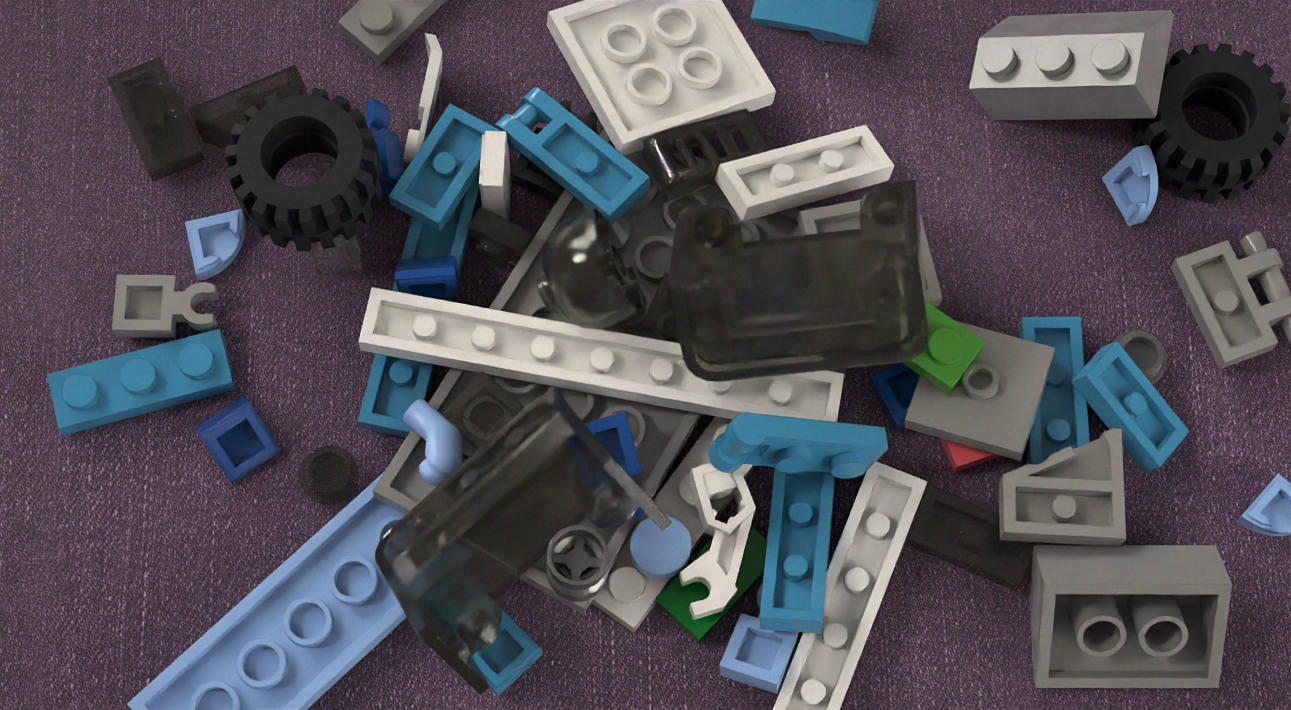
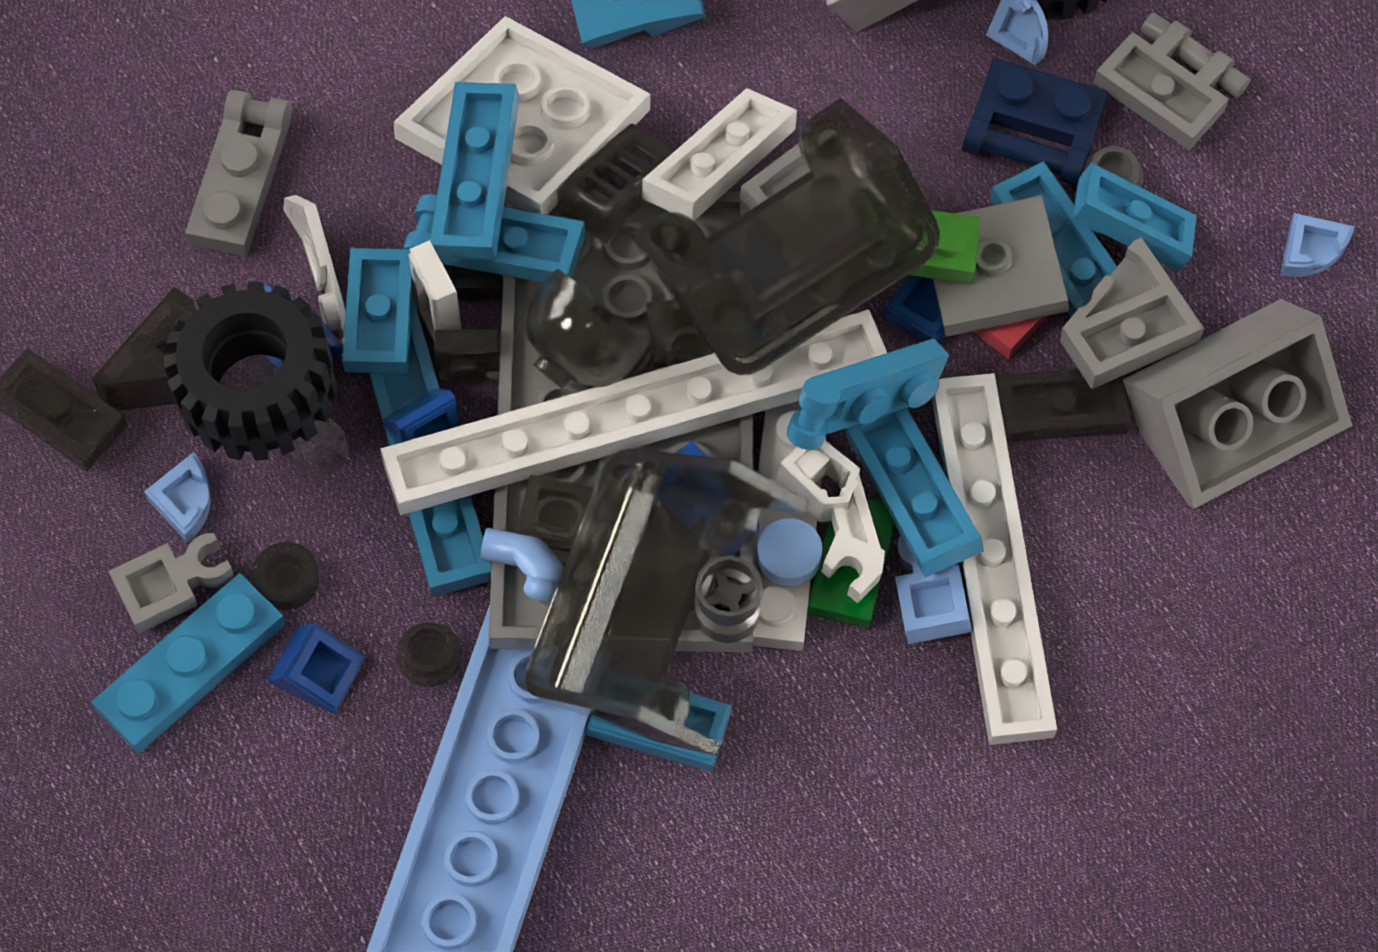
camera: 30 degrees left, 5 degrees down
none -> clear smoke tile [252,542,319,610]
none -> dark azure plate [430,82,520,260]
none -> dark blue plate [962,57,1108,186]

